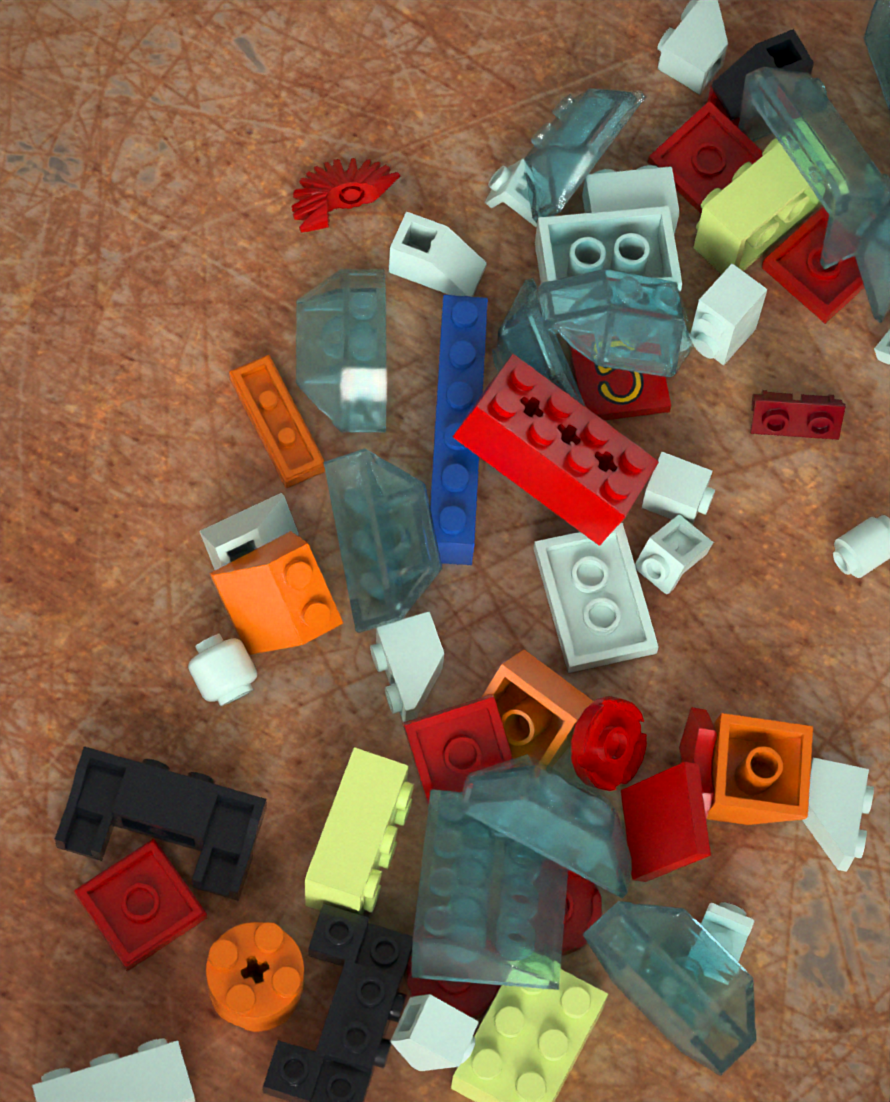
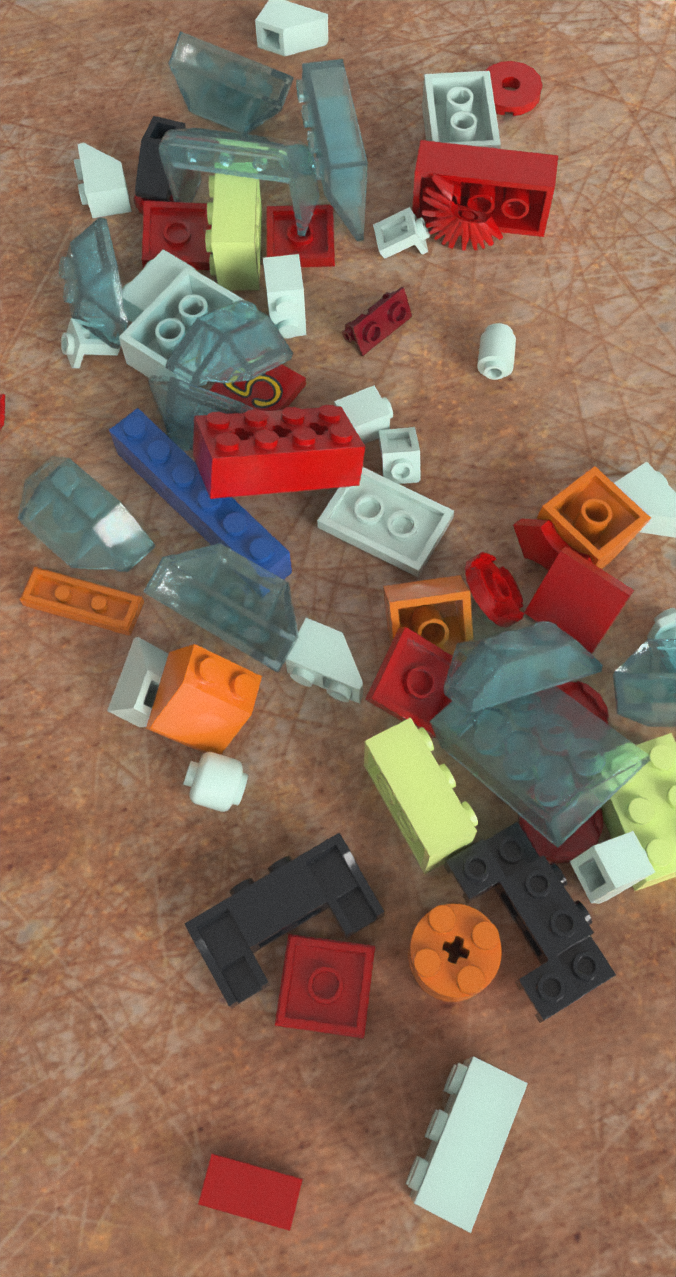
camera: 40 degrees left, 0 degrees up
light aqua slope [389,211,487,297] -> none

